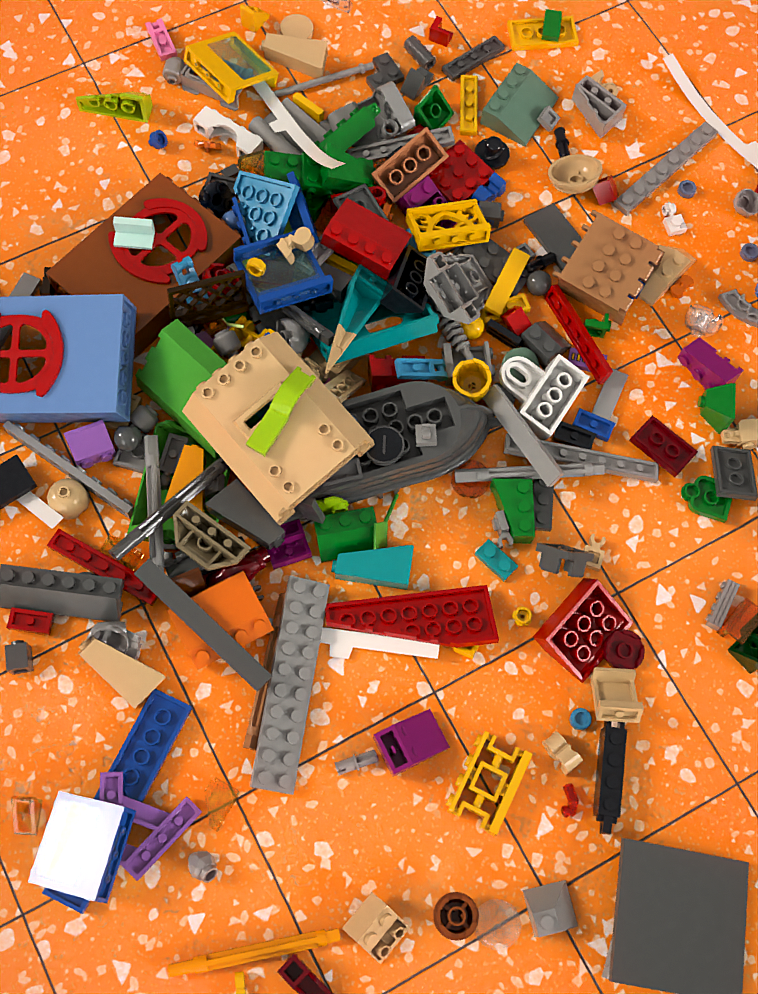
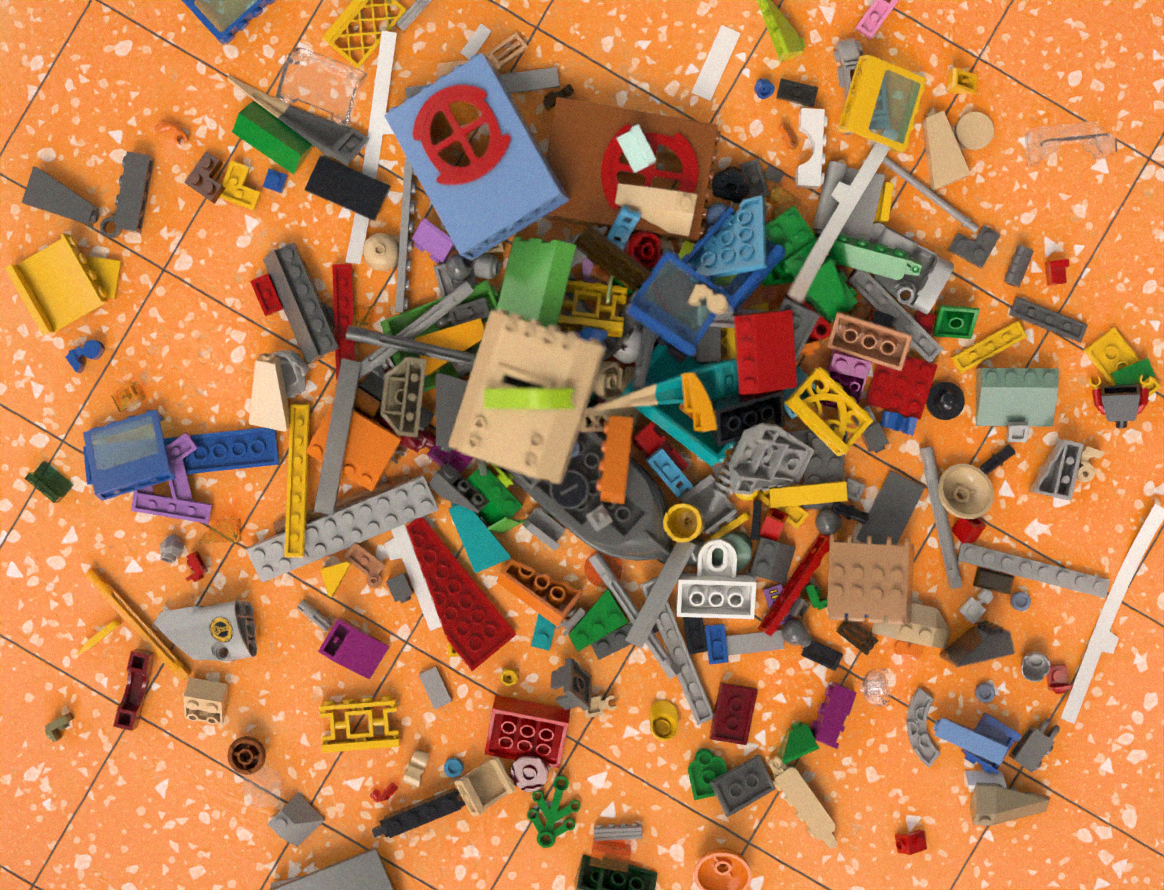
camera: 60 degrees right, 20 degrees up
dark grey brick [4,640,34,675] -> none
light grey head [212,328,242,359] -> none
yellow tile [246,257,266,277] -> none
dark grey slope [400,66,434,101] -> none
none -> clear green panel [24,461,74,503]
none -> light grey panel [154,600,257,661]
none -> red bracket [185,551,208,582]
none -> yellow tile [284,404,311,558]
none -> yellow slope [320,561,351,597]
none -> nougat hinge [343,542,386,588]
none -> dark grey brick [386,572,414,603]
none -> light grey tile [419,666,452,710]
none -> dark grey slope [428,463,490,513]
none -> orange wedge [496,559,584,627]
none -> light grey panel [522,507,565,551]
none -> green plant [527,775,580,848]
none -> orange wedge [597,415,633,504]
none -> tan wedge [615,184,697,236]
none -> yellow cap [649,700,679,742]
none -> light orange slope [681,373,717,431]
none -> white sticker [691,25,741,101]
none -> yellow piece [704,511,751,543]
none -> pearl dark grey plate [776,78,819,107]
none -> dark grey piece [782,619,812,648]
none -> dark grey plate [789,597,811,620]
none -> black tile [801,640,843,671]
none -> dark brown tile [836,618,879,655]
none -> light grey piece [920,446,962,589]
none -> black slope [939,620,1015,668]
none -> dark brown tile [973,567,1015,595]
none -> torso [1089,375,1152,429]

